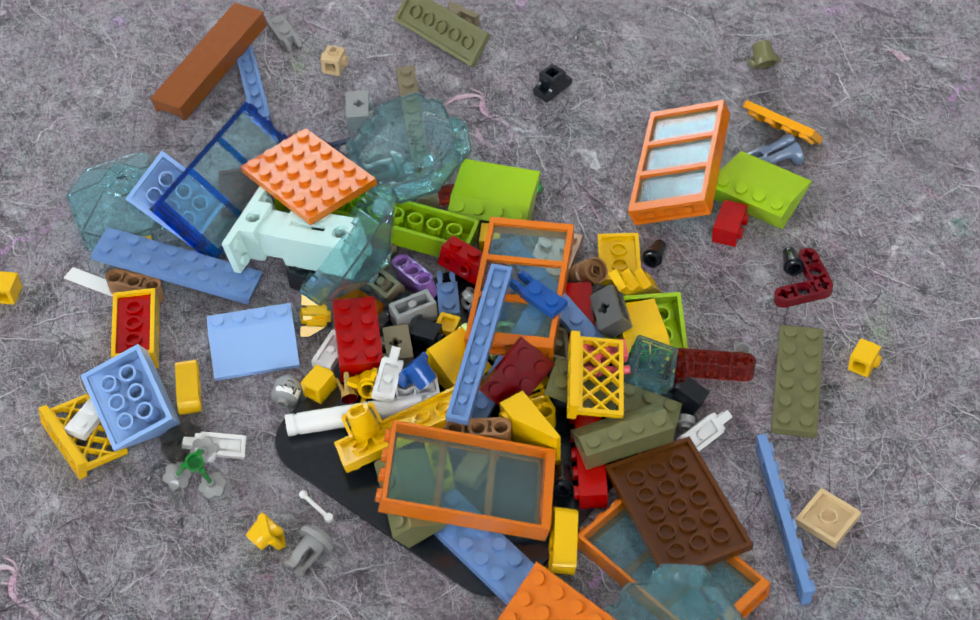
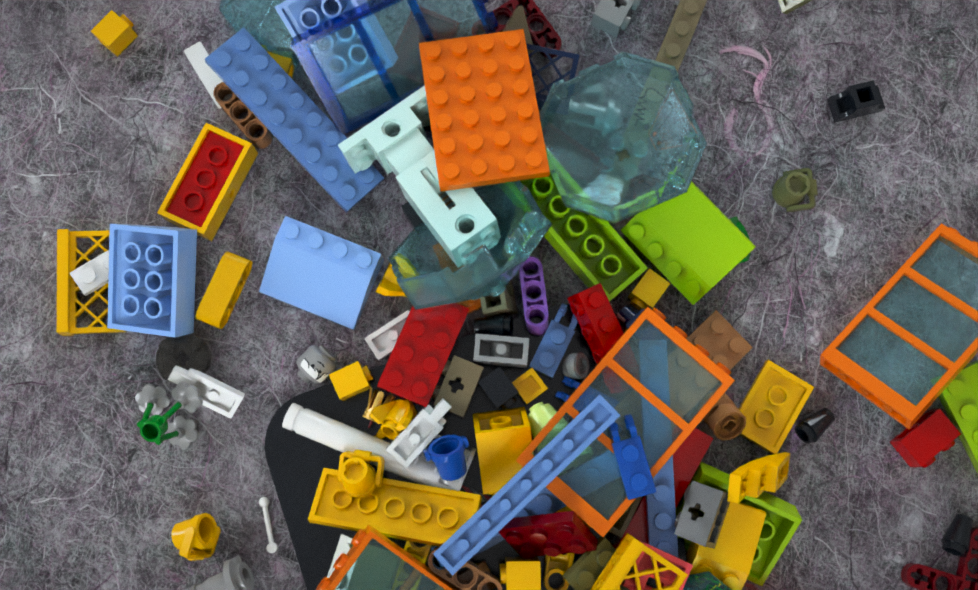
camera: 25 degrees right, 30 degrees up
none -> olive piece [772,168,818,212]

